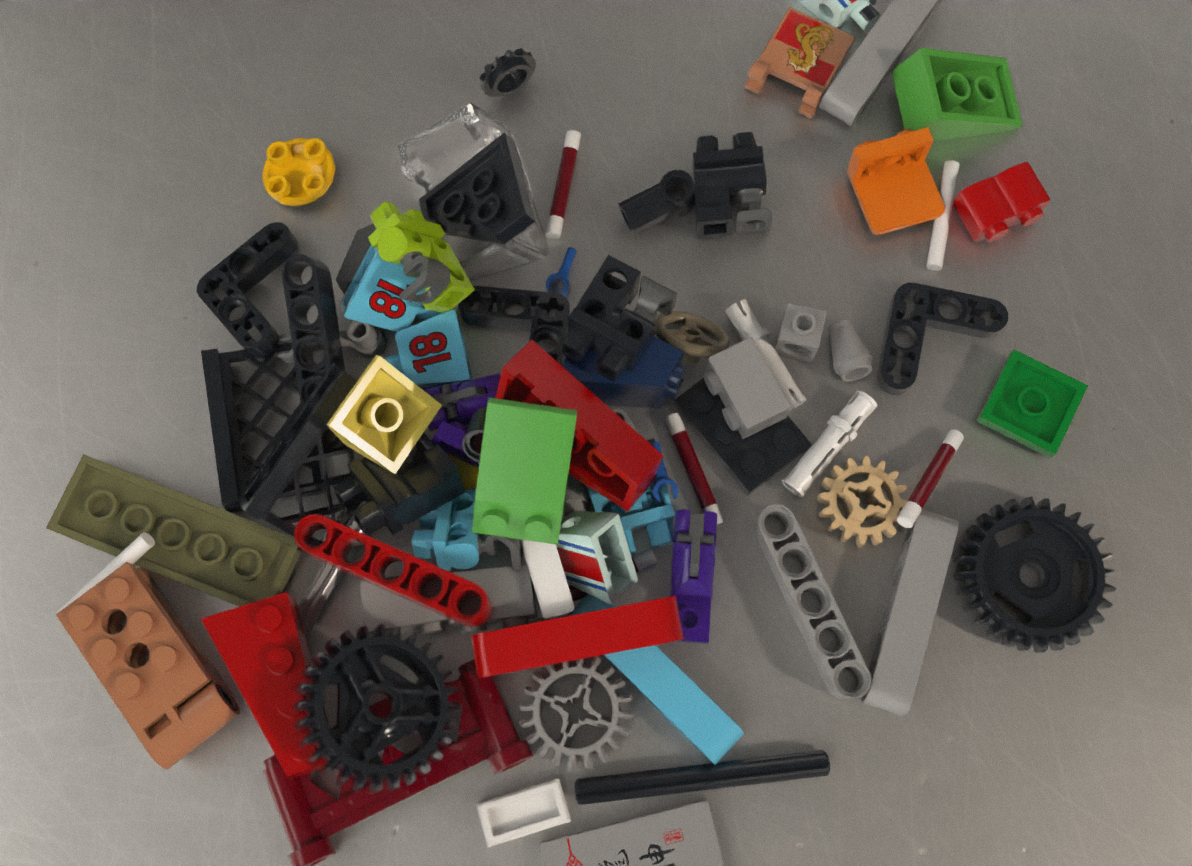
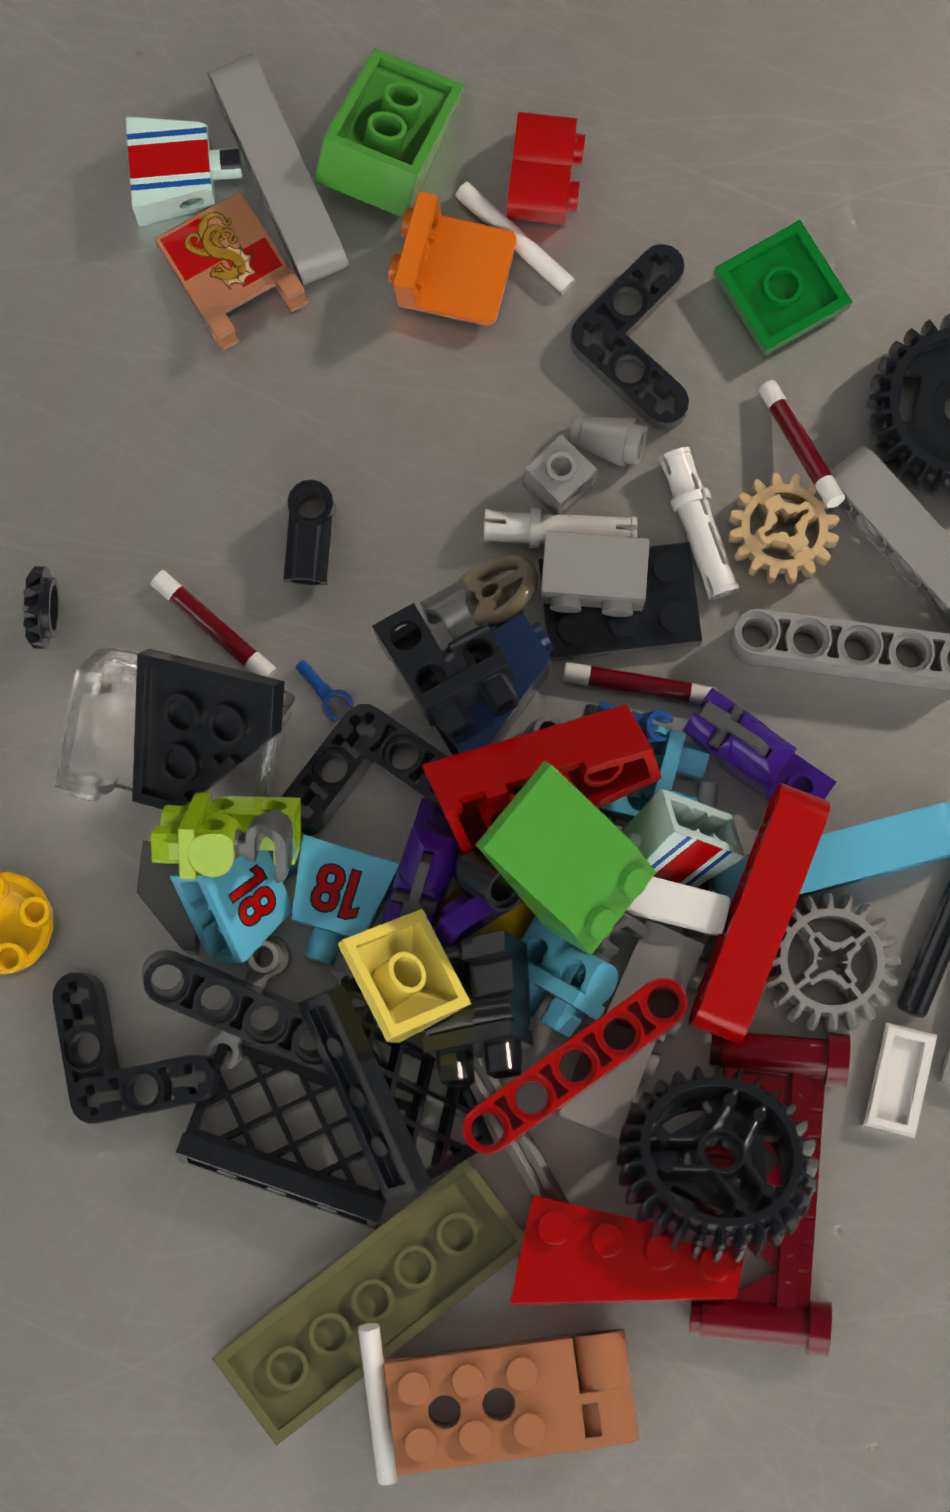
camera: 65 degrees left, 5 degrees up
black hips [693,132,772,239] -> none

